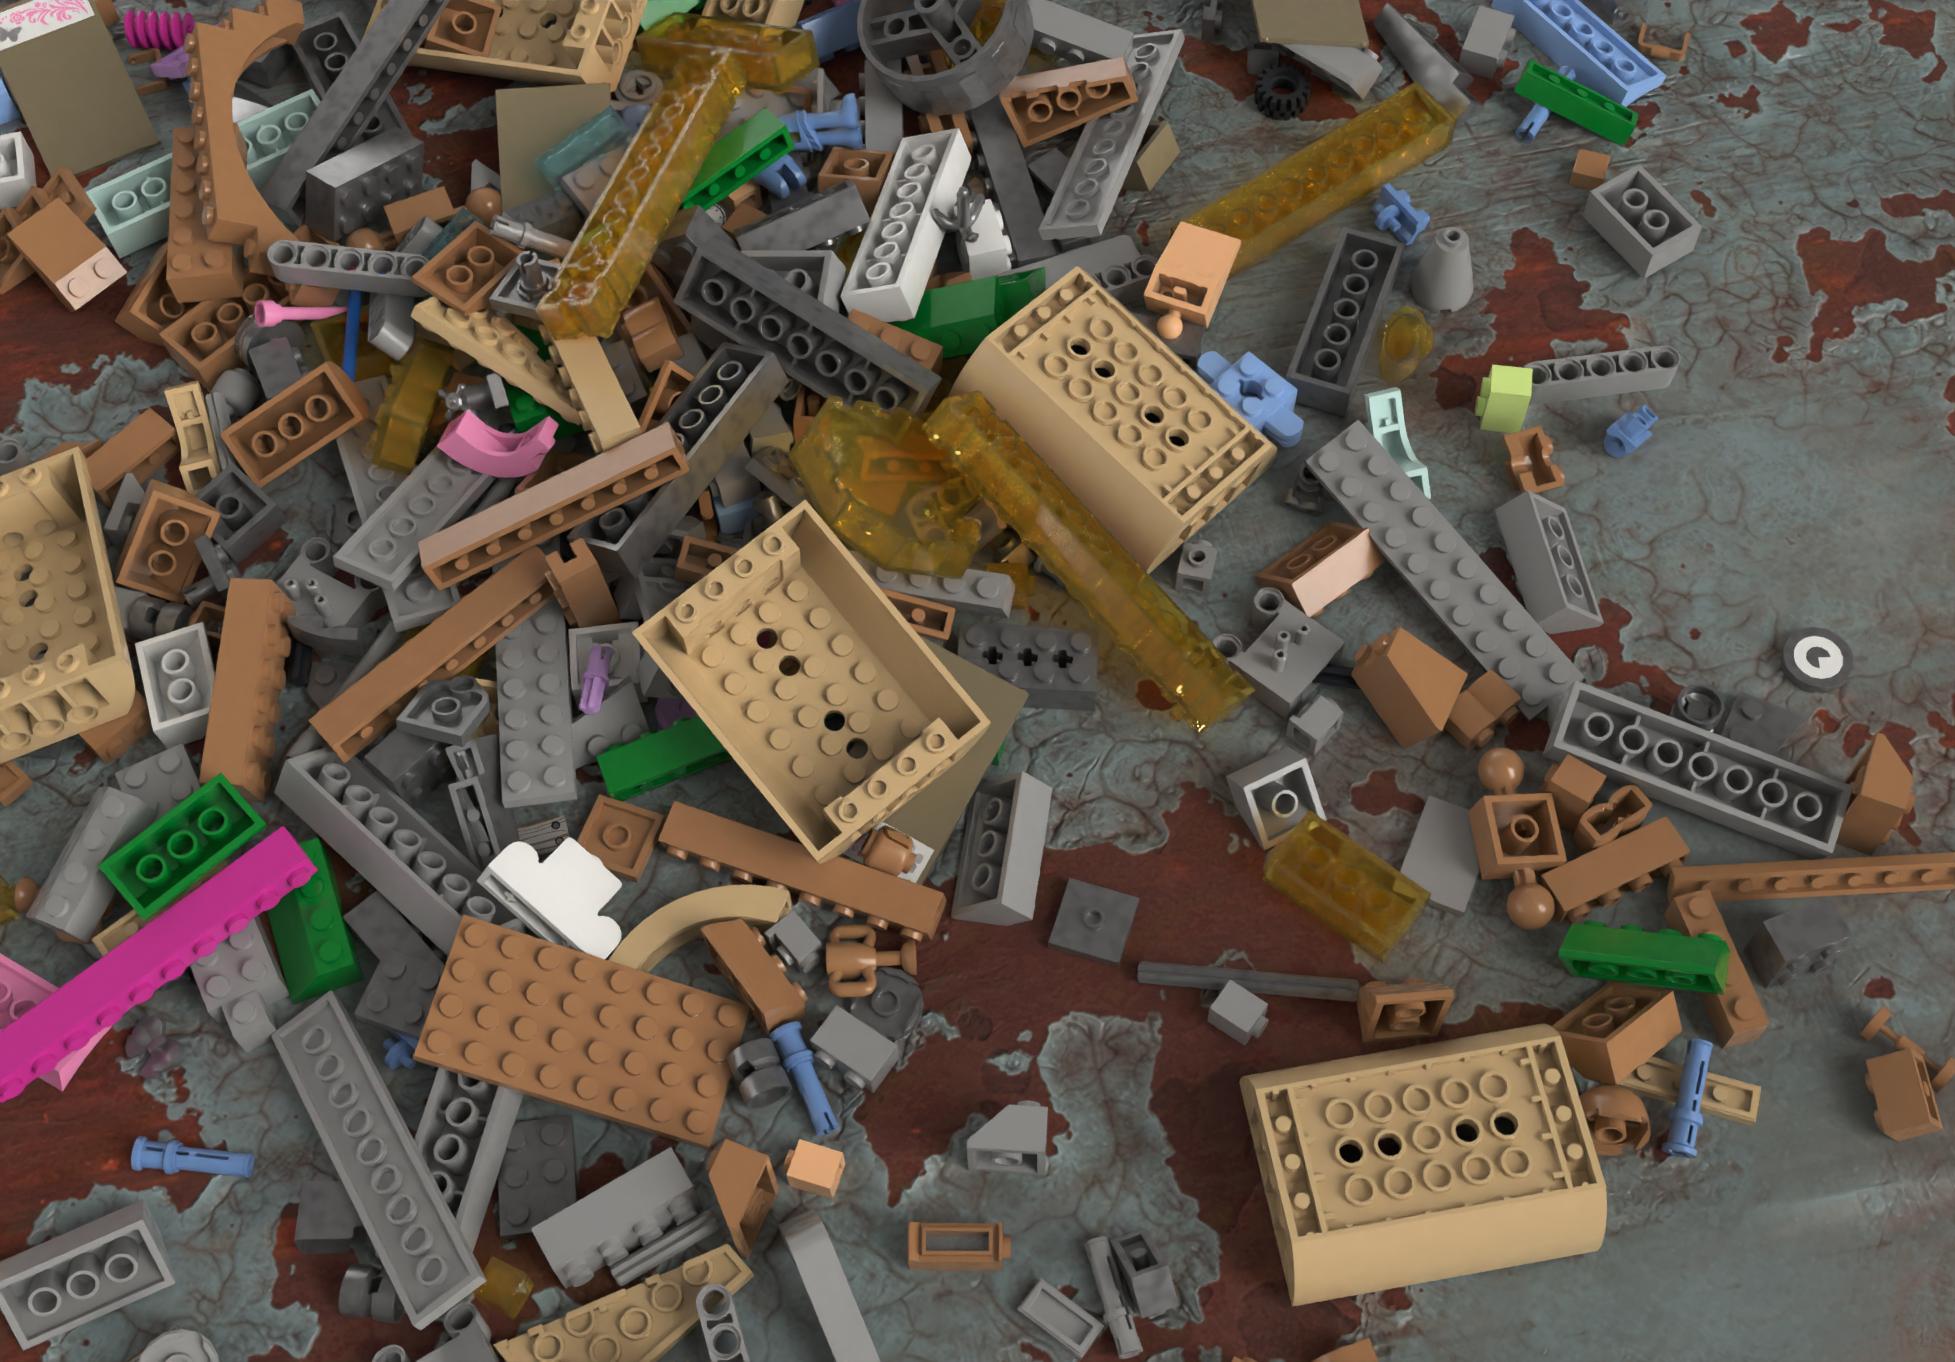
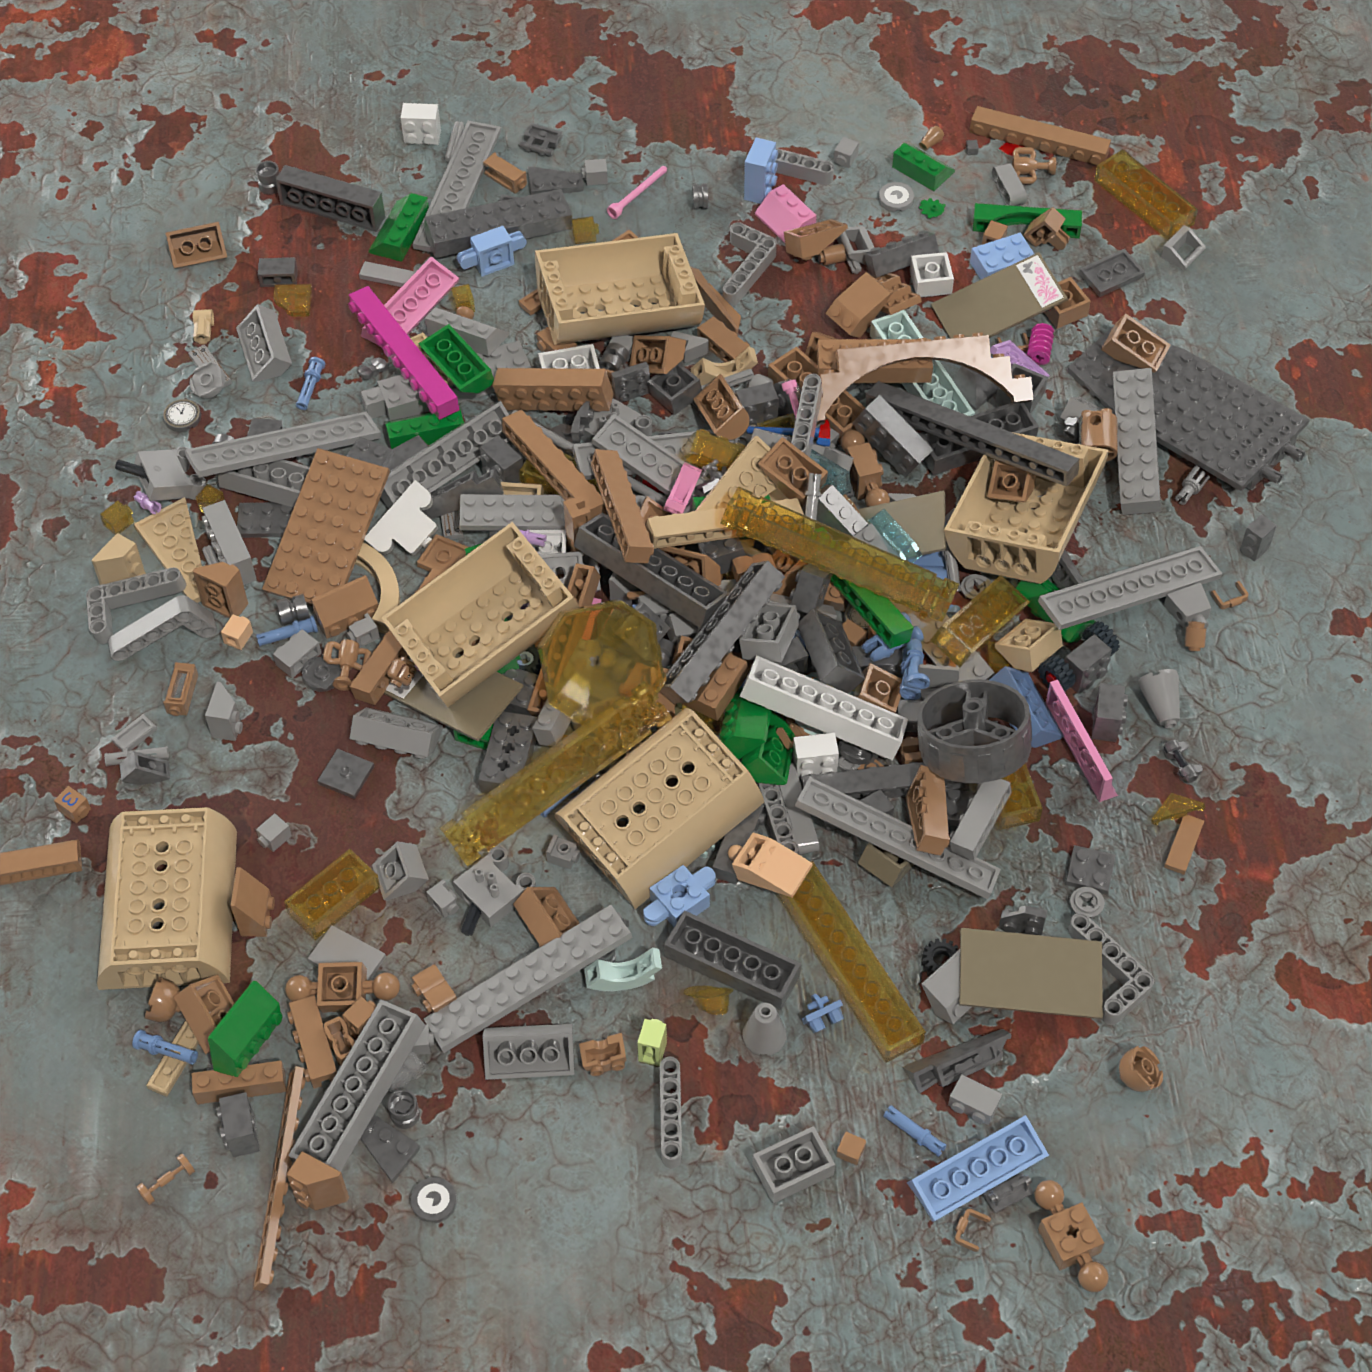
camera: 95 degrees right, 5 degrees down
dark grey plate [396,675,490,747] -> none
flat silver plate [489,251,582,323] -> none
flat silver piece [931,186,985,243] -> none
flat silver axle [1137,961,1359,1002] -> none
medium nougat slope [1351,627,1468,748] -> none
green slope [1515,59,1638,145] -> none
medium blue hips [1604,405,1659,458] -> none
medium nougat brick [1864,1048,1943,1141] -> none

